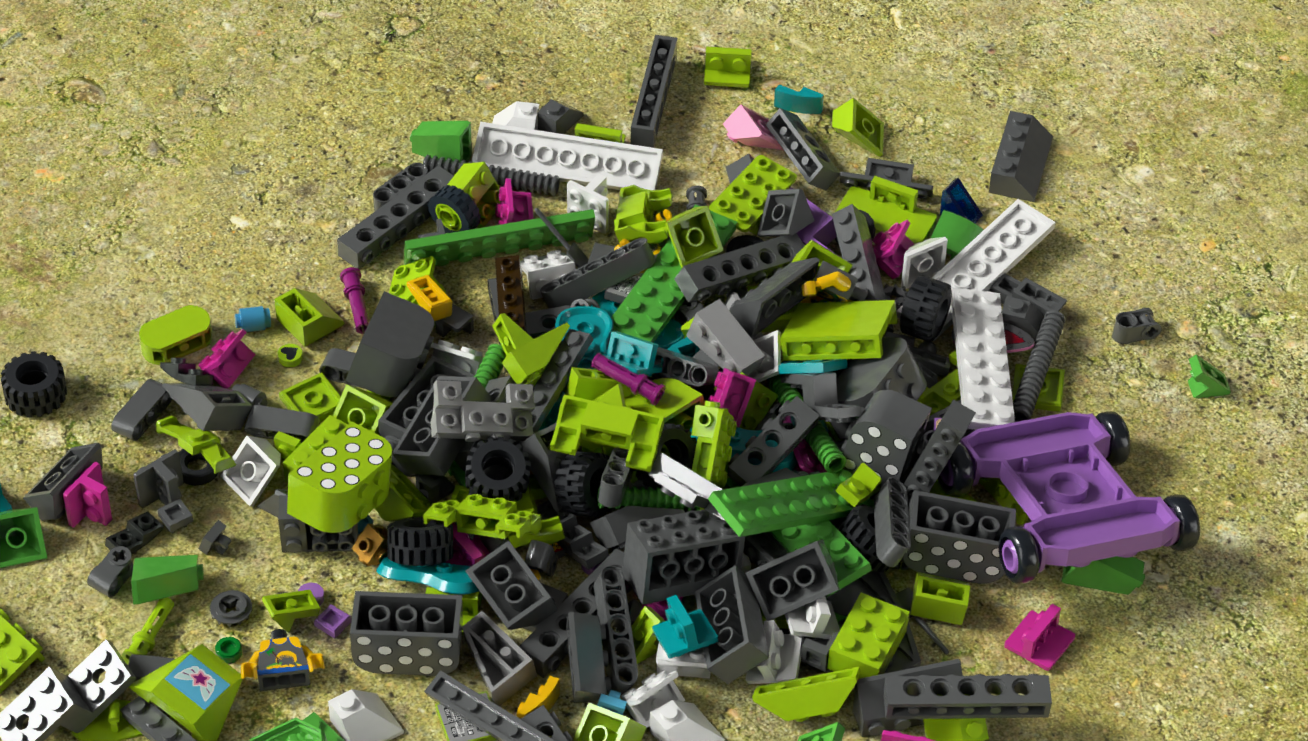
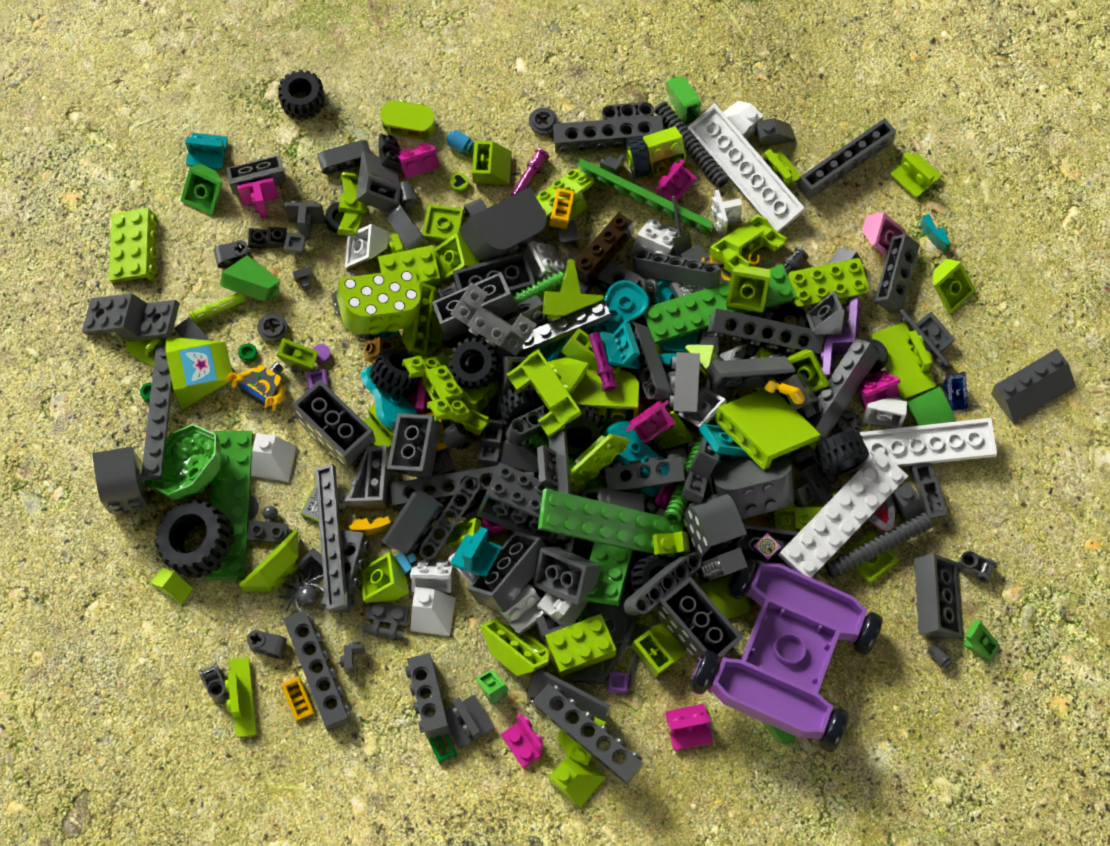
camera: 45 degrees right, 20 degrees up
lime brick [692,401,729,439] -> none
none -> dark grey gear [529,108,558,135]
none -> medium lavender tile [607,671,629,694]
none -> dark grey slope [914,553,963,639]
none -> dark grey pin [927,643,953,669]

